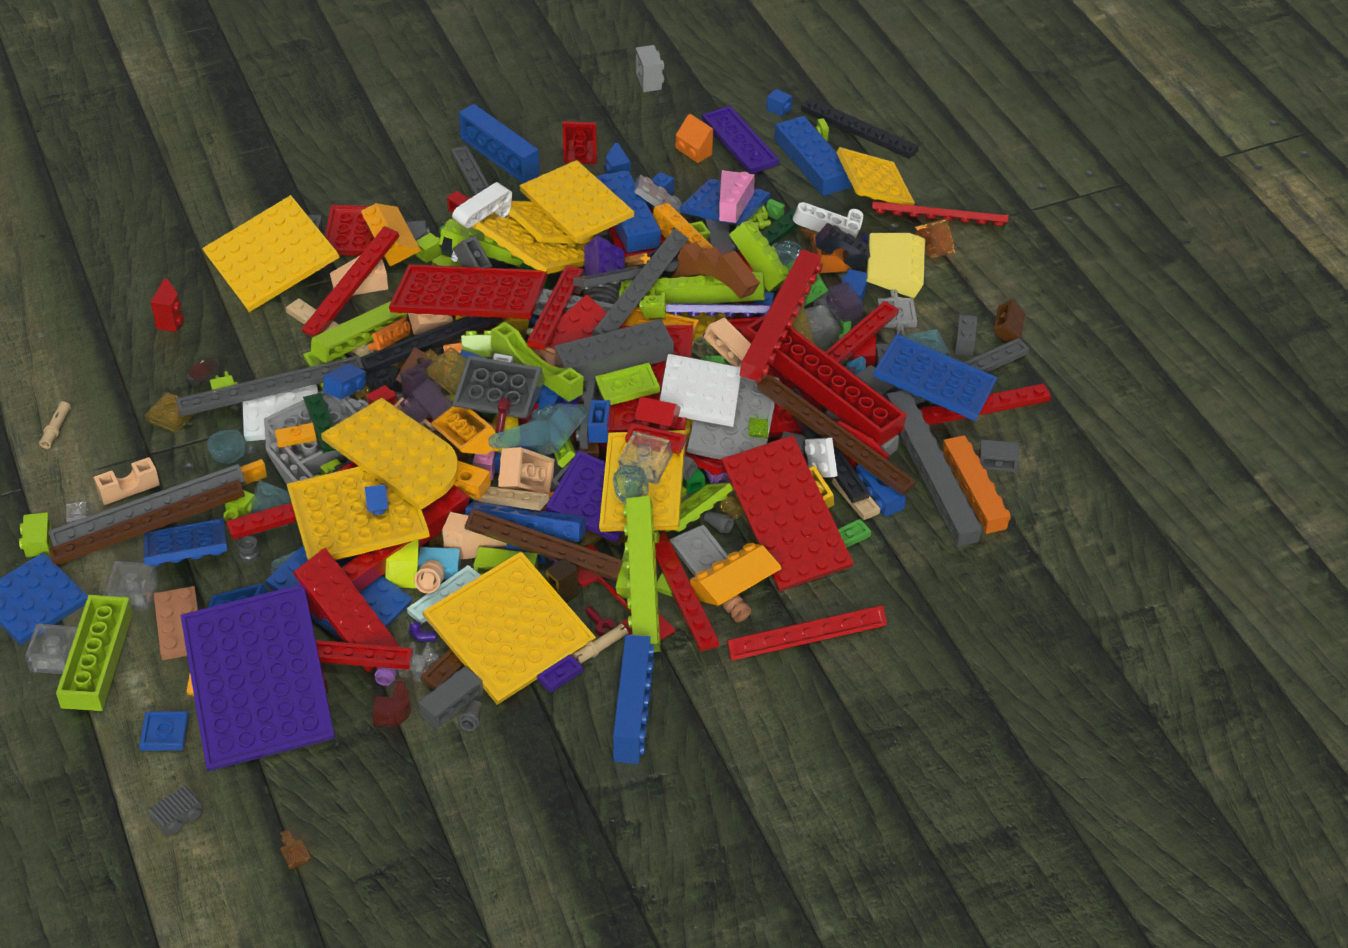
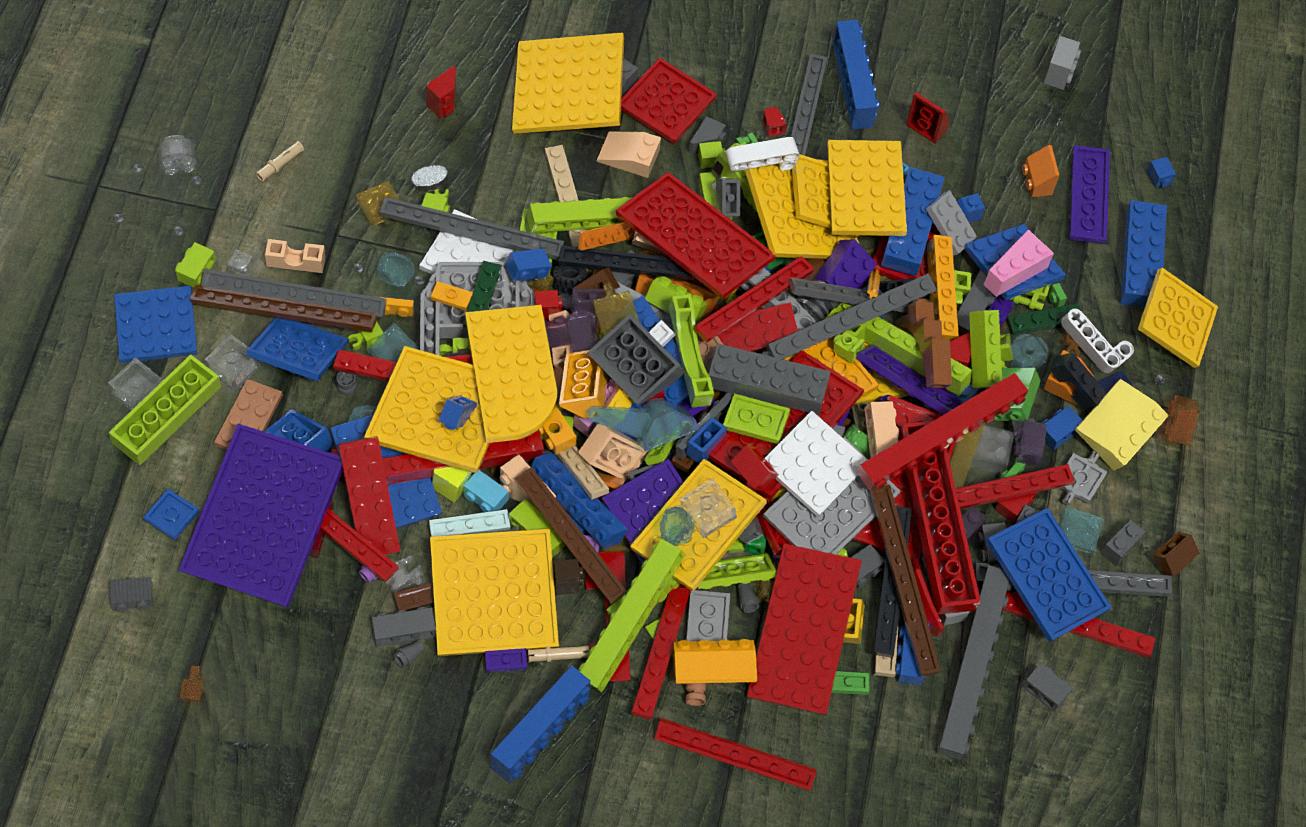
camera: 30 degrees right, 15 degrees up
red plate [301,226,400,337] -> none
light orange slope [361,203,421,267] -> none
clear red brick [372,681,411,727] -> none
dark purple arm [409,622,436,642] -> none
light nougat wheel [414,560,445,594] -> none
dark red bar [495,398,511,435] -> none
dark red bar [585,606,615,637] -> none
blue slope [604,143,630,174] -> none
red plate [625,423,687,455] -> none
clear neon green tile [748,418,768,438] -> none
black plate [801,98,919,159] -> none
white plate [805,438,837,477] -> none
lime plate [815,118,829,141] -> none
dark azure plate [846,356,866,375] -> none
red plate [872,202,1009,226] -> none
orange brick [942,435,1011,534] -> none

